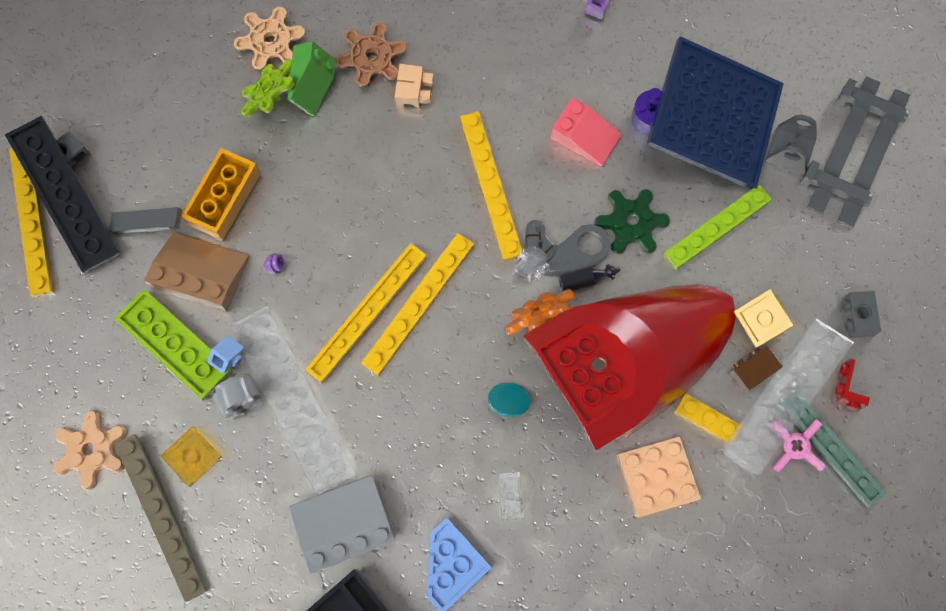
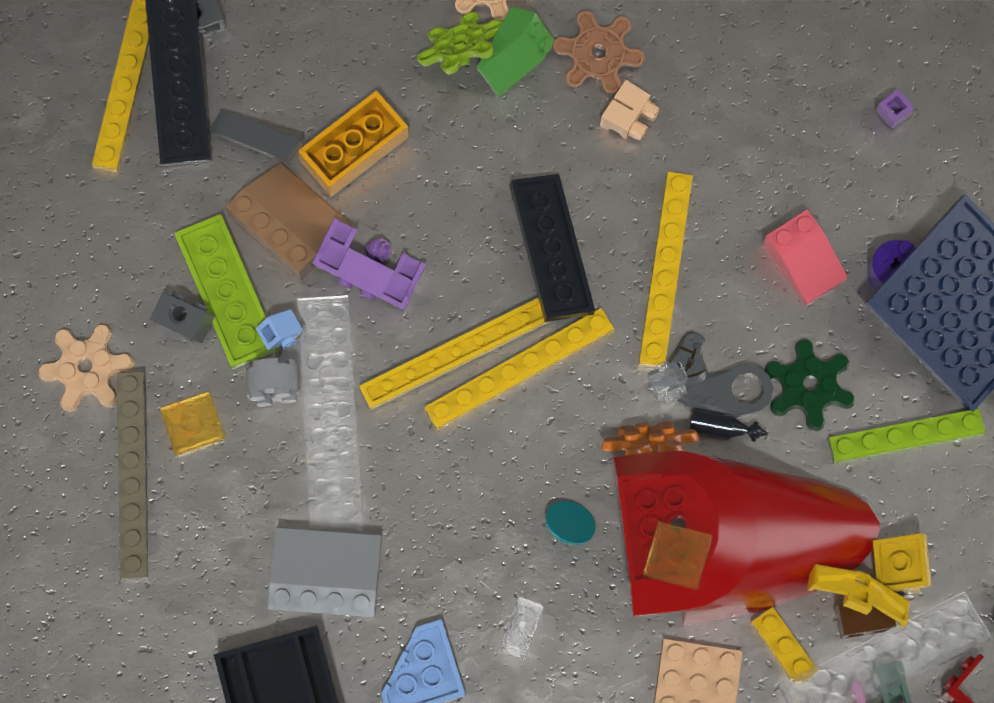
camera: 20 degrees right, 0 degrees up
none -> dark grey brick [150,291,215,343]
none -> medium lavender bracket [312,218,426,310]
none -> black plate [509,174,595,322]
none -> clear yellow plate [643,522,712,590]
none -> yellow plate [808,564,910,628]

